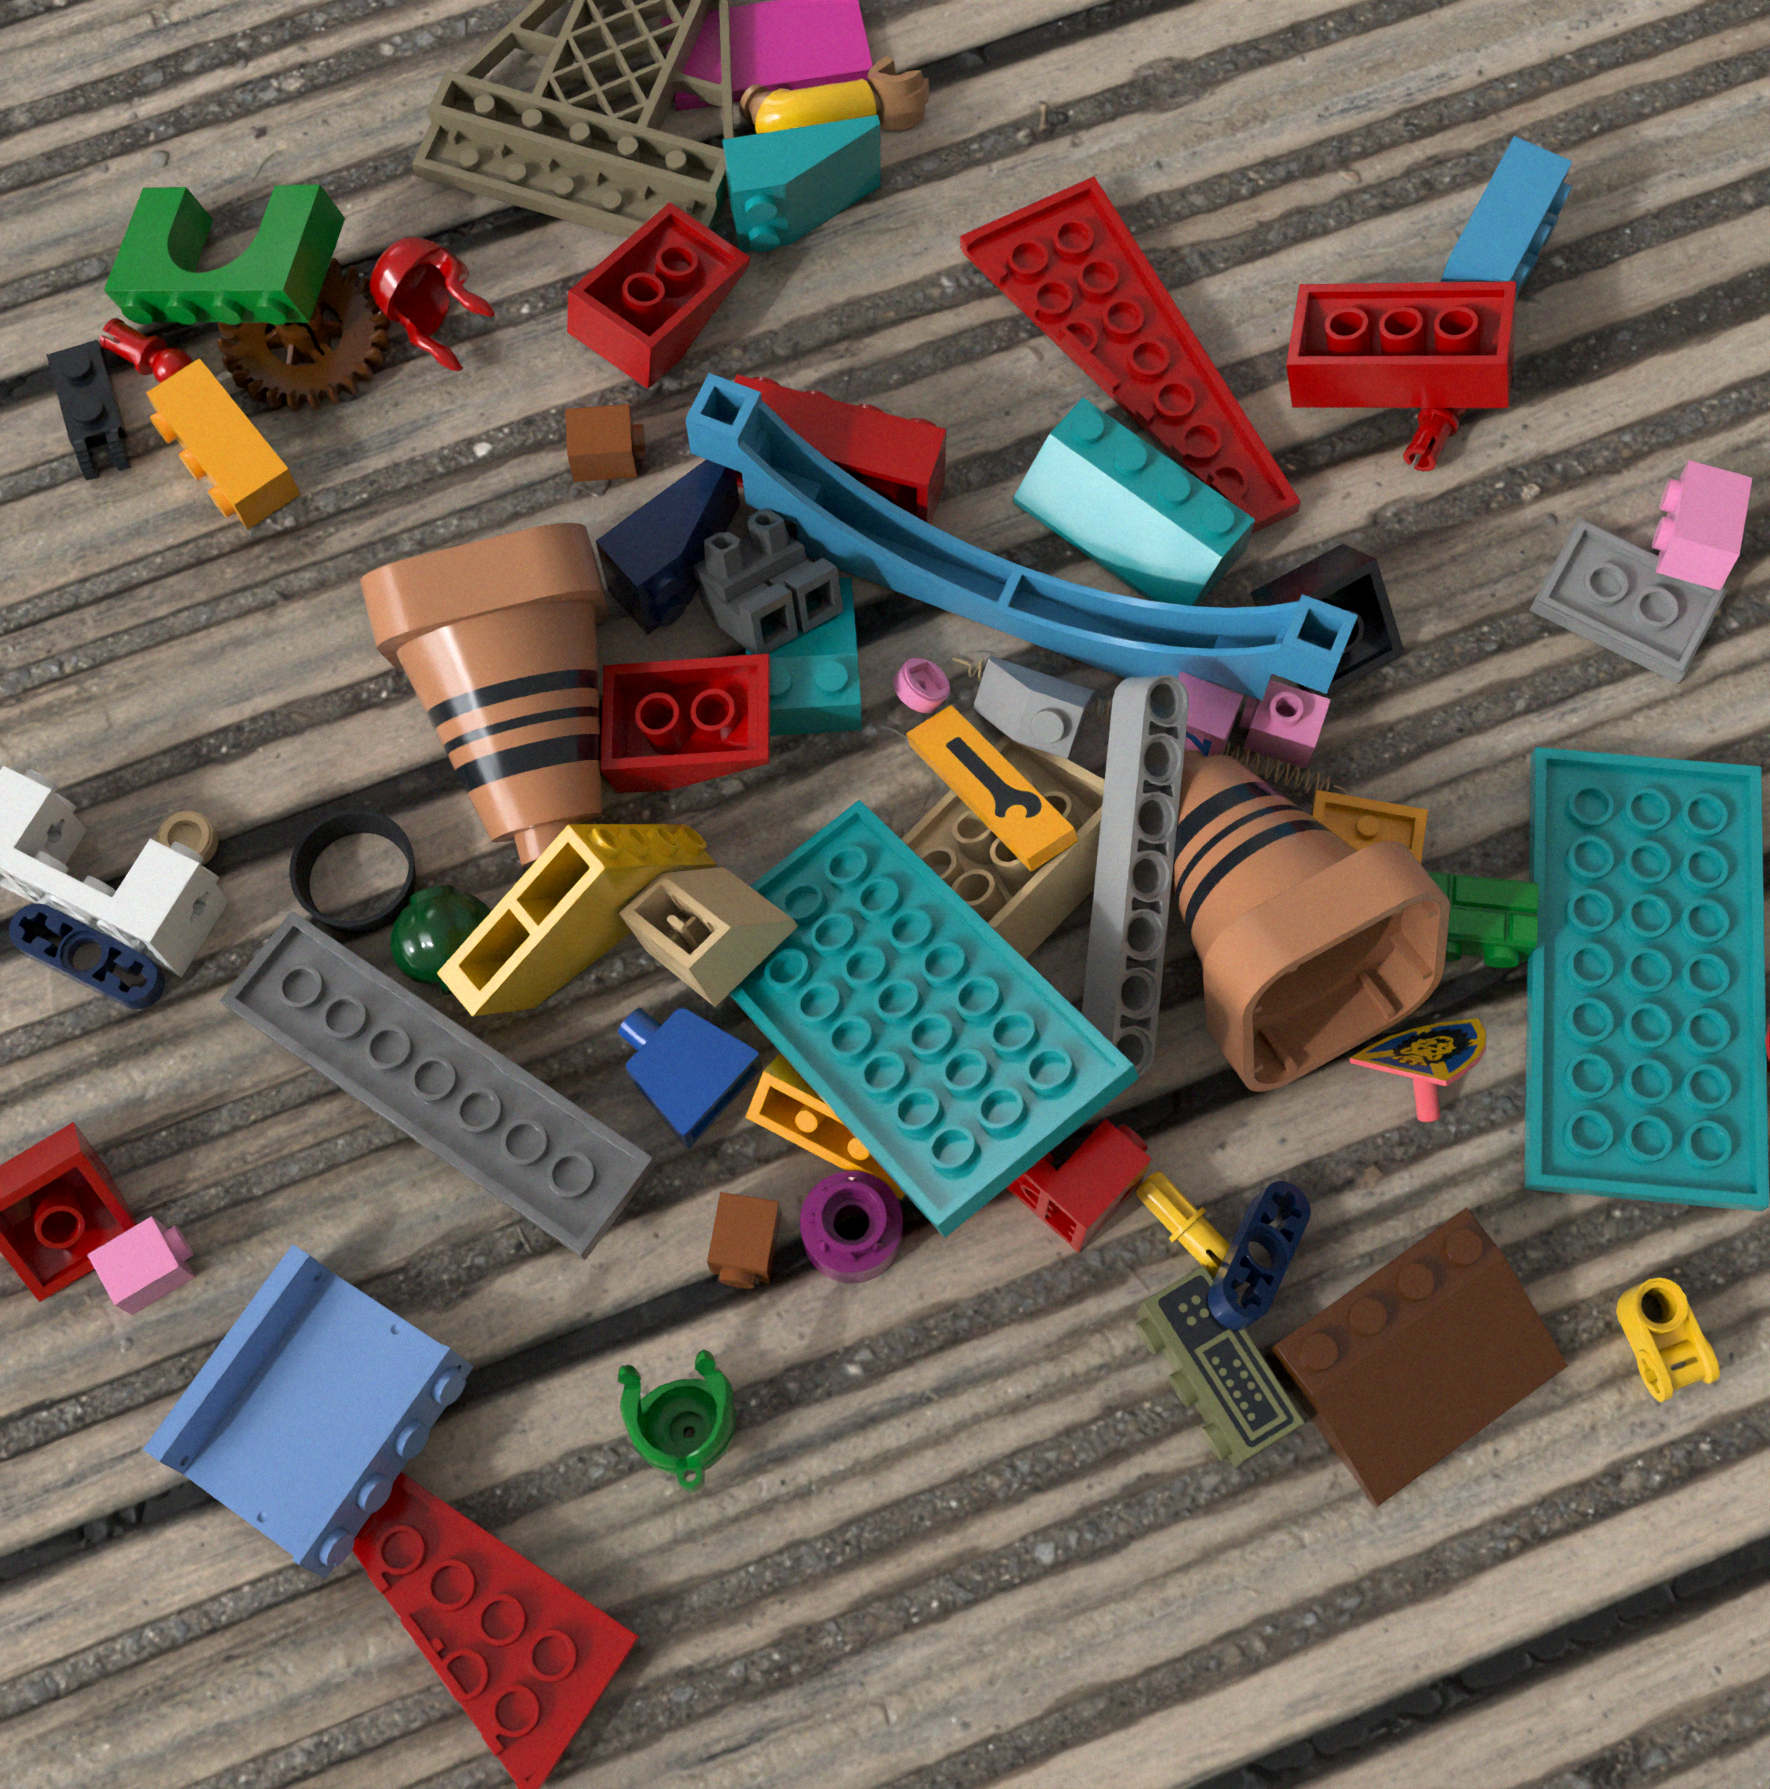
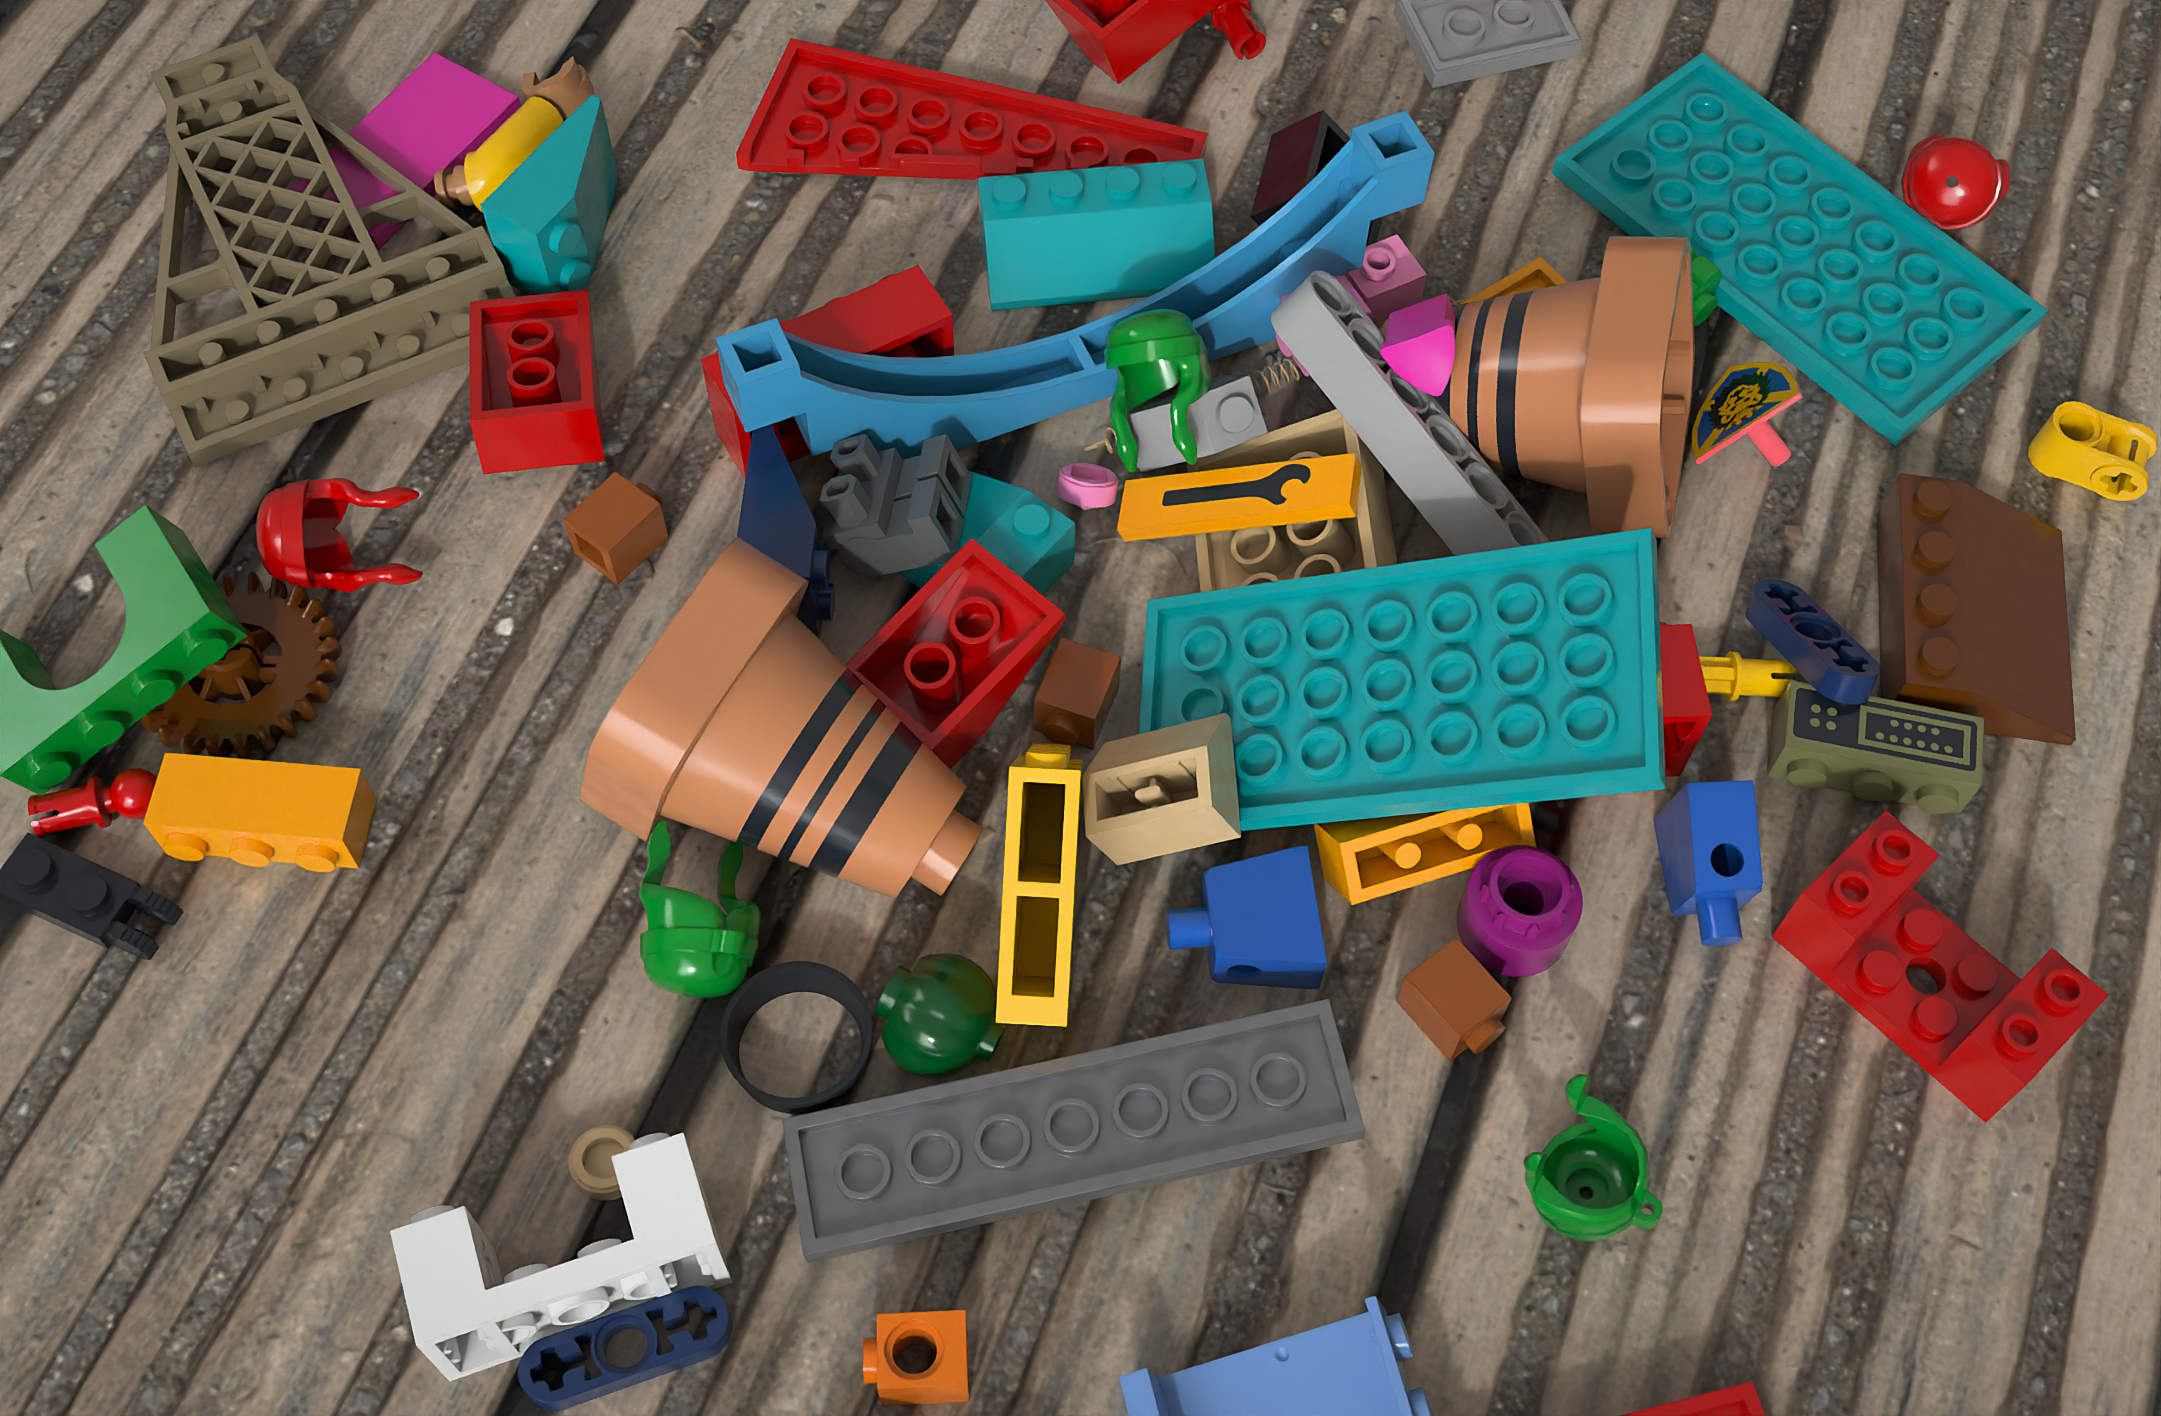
camera: 50 degrees left, 10 degrees down
none -> green hair [639,821,761,998]
none -> orange brick [863,1310,969,1406]
none -> dark orange brick [1034,637,1121,750]
none -> green hair [1104,309,1212,472]
none -> dark pink tile [1380,293,1456,397]
none -> blue torso [1653,780,1763,946]
none -> red plate [1772,811,2109,1123]

